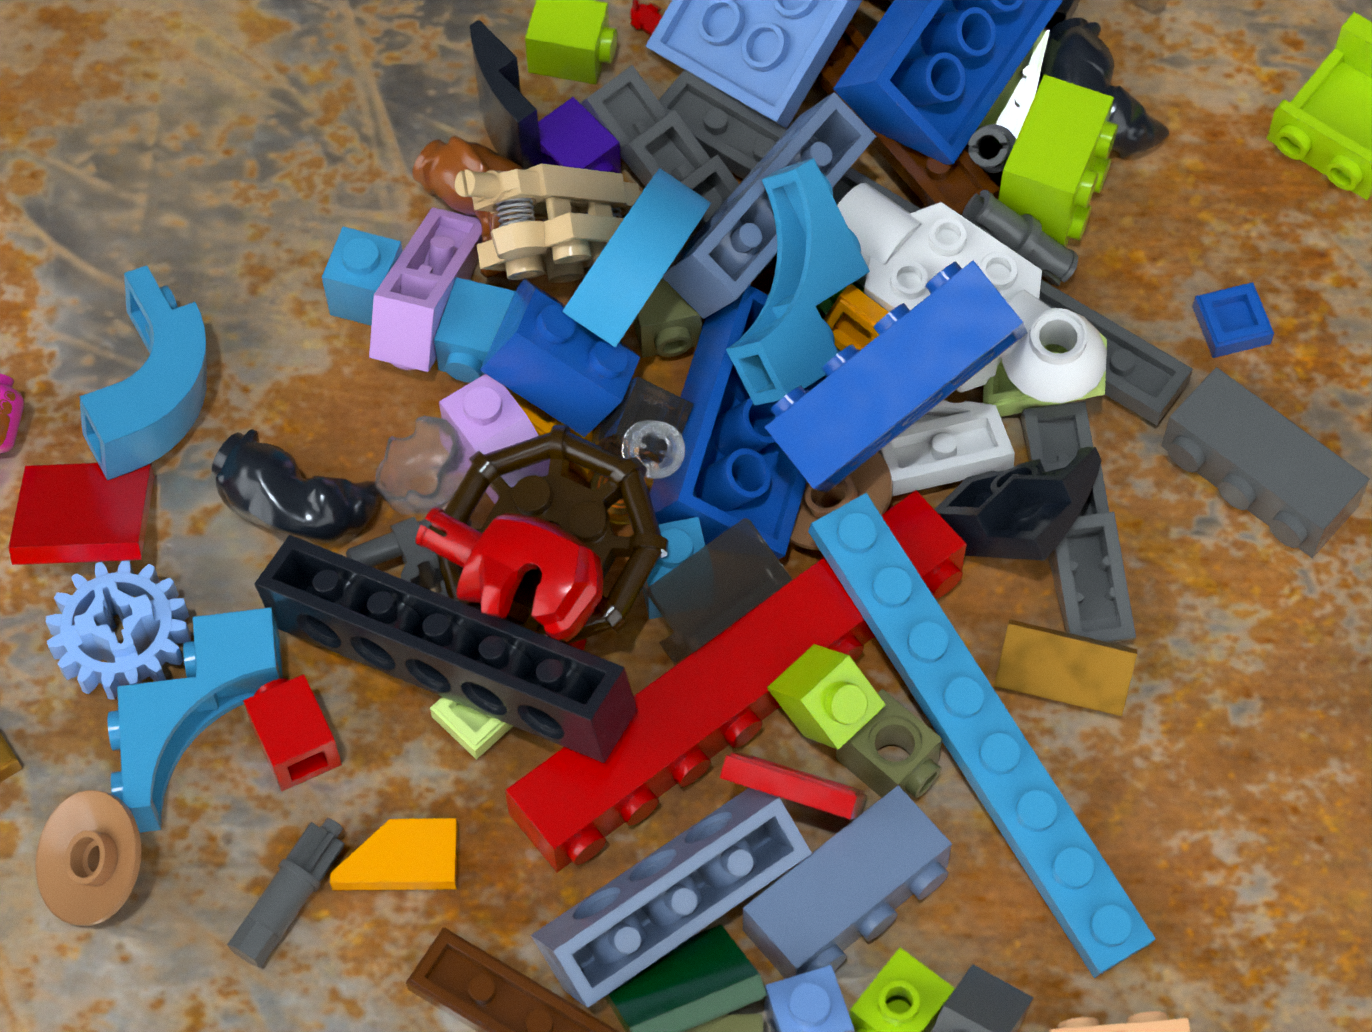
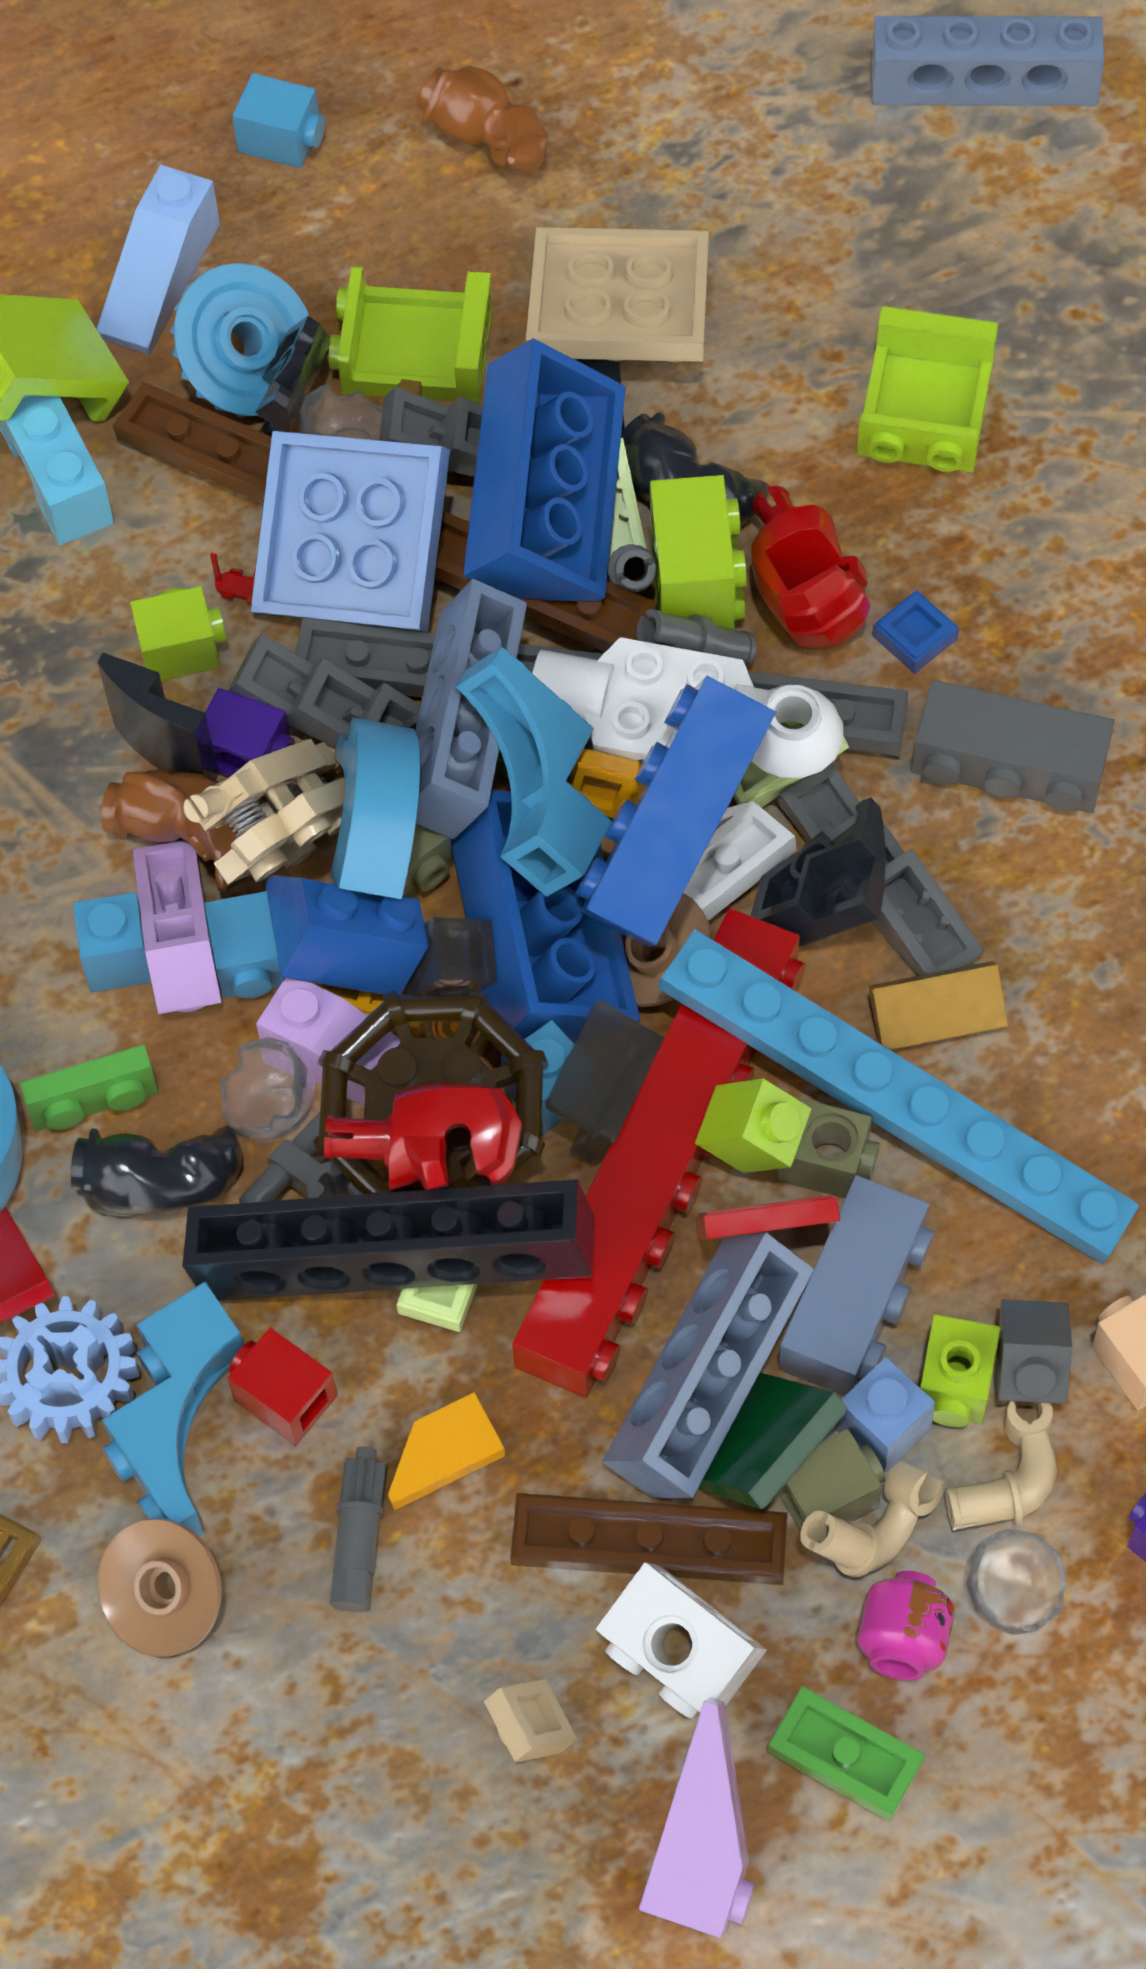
camera: 25 degrees left, 0 degrees up
clear bush [621,420,685,479] -> none
none -> bright green plate [19,1044,159,1132]
none -> red piece [751,485,870,649]

